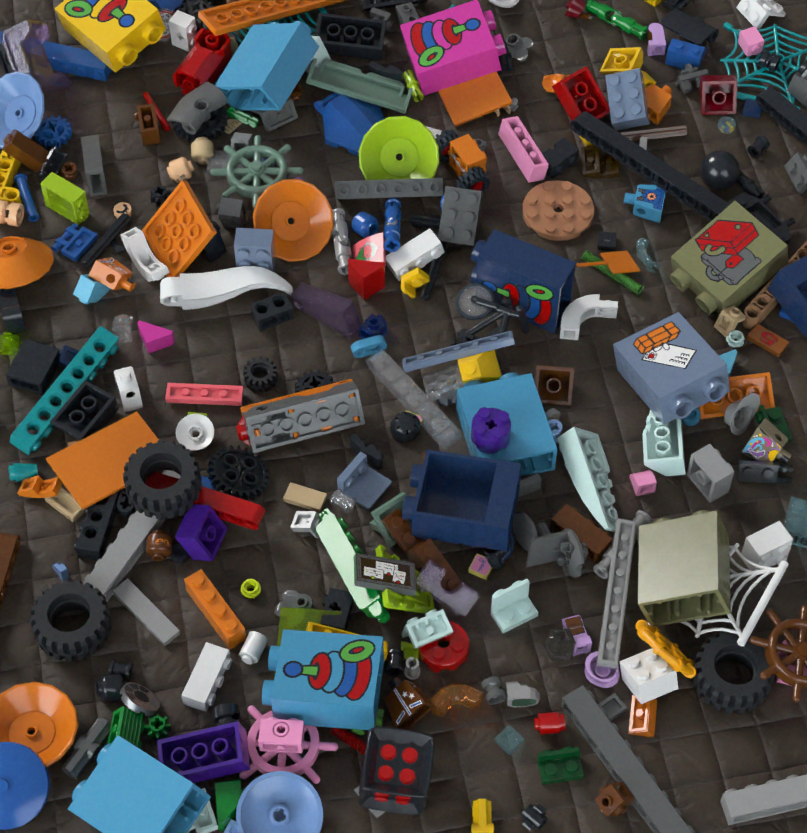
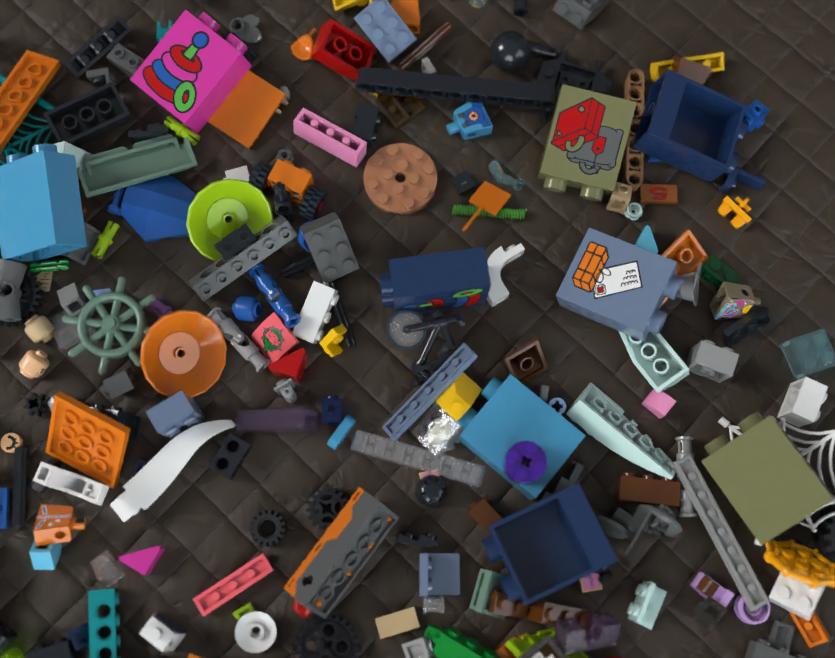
camera: 40 degrees left, 20 degrees up
none -> lime pin [91,221,120,259]
none -> black hinge [214,223,257,261]
none -> black axle [273,182,293,221]
none -> light grey hinge [273,378,297,403]

